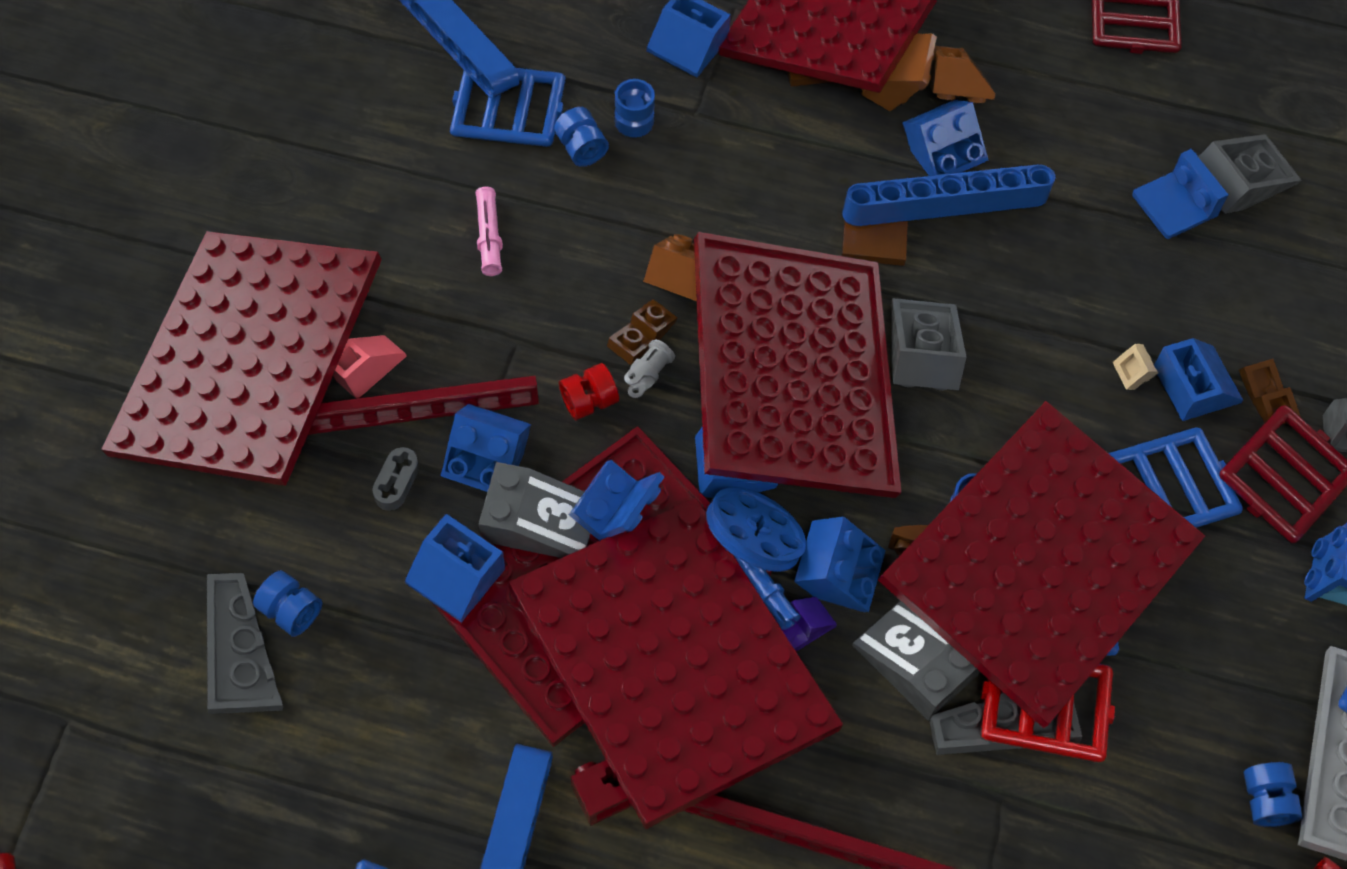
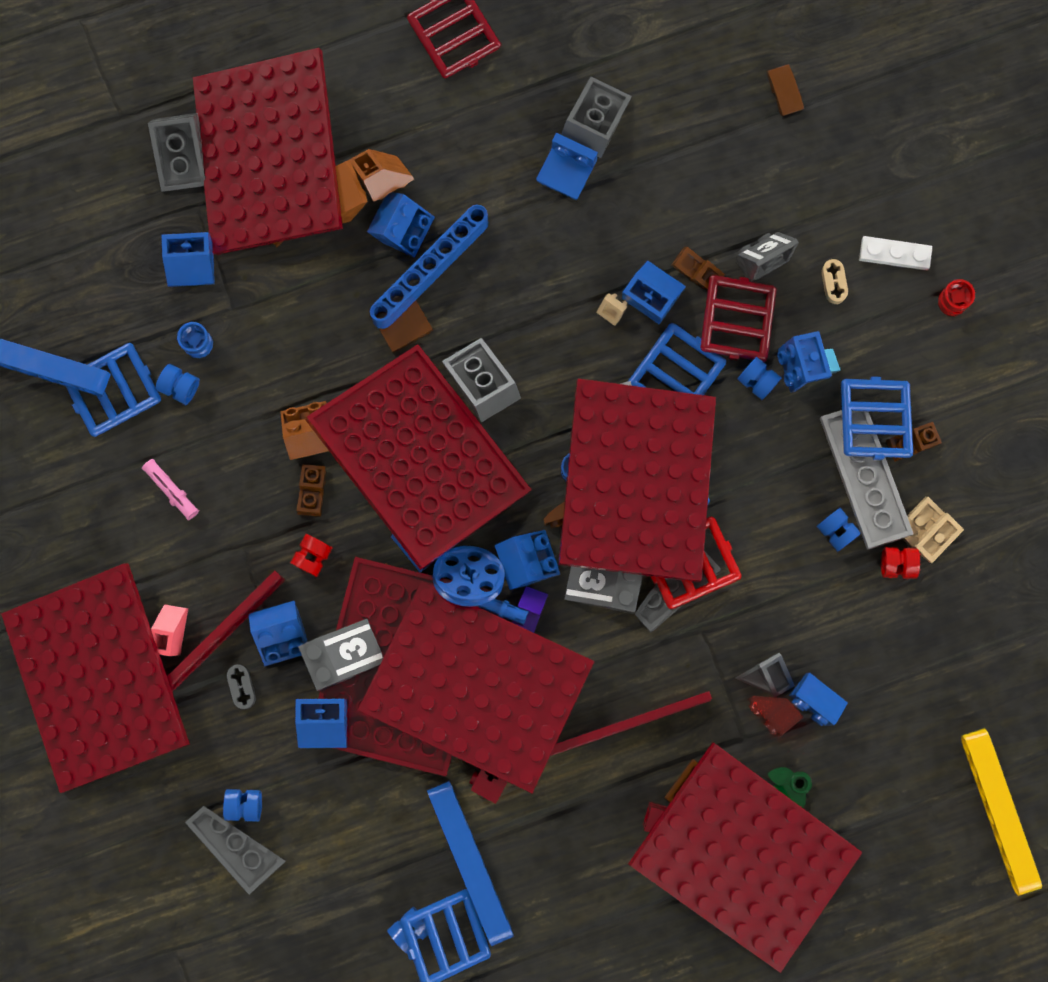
camera: 30 degrees left, 20 degrees up
blue bracket [568,460,665,541] -> none
light grey piece [624,339,675,398] -> none
none -> blue wheel [737,357,782,401]

